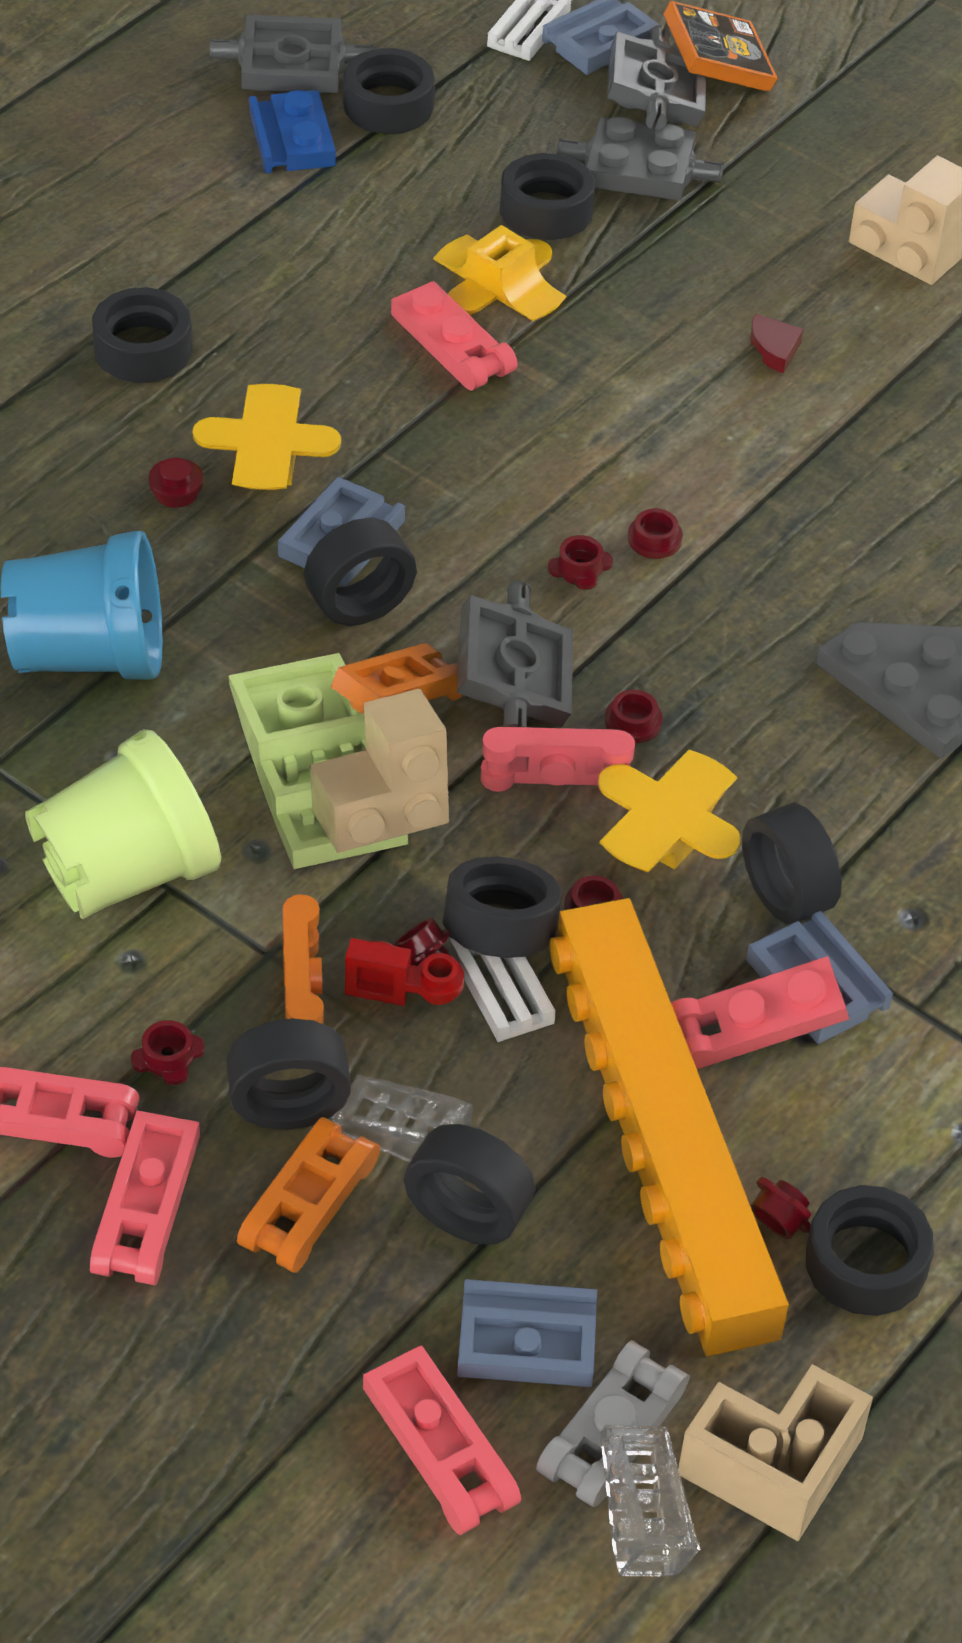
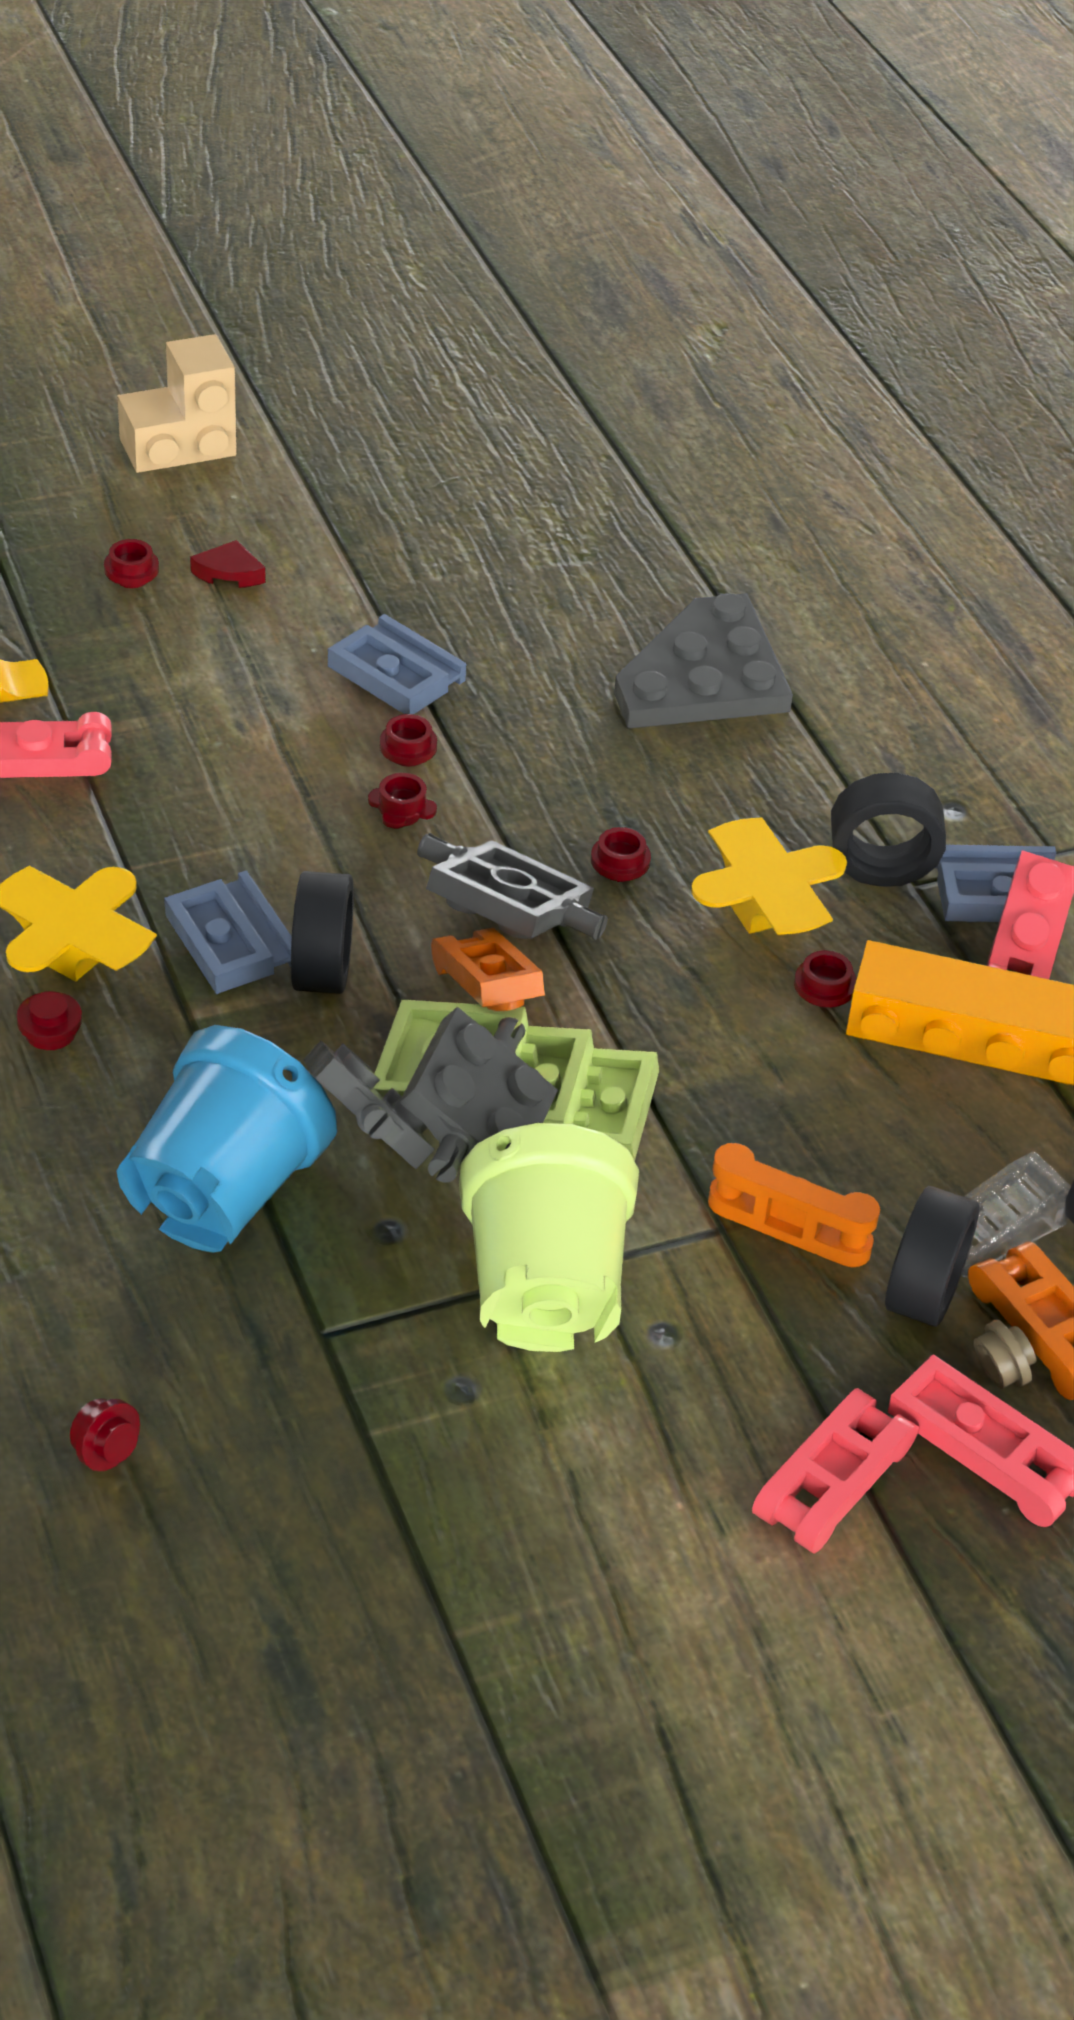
camera: 60 degrees left, 5 degrees down
dark red plate [131,1020,205,1085] -> none
tan brick [310,688,449,853] -> none
red plate [345,938,464,1006] -> none
dark red plate [393,917,451,966] -> none
black tyre [443,856,562,958] -> none
white tile [449,938,555,1042] -> none
coral plate [480,727,635,792] -> none
none -> dark red plate [104,539,159,588]
none -> dark grey plate [303,1041,435,1169]
none -> sand blue plate [328,614,466,714]
none -> dark grey plate [399,1007,558,1183]
none -> dark tan plate [974,1319,1036,1389]

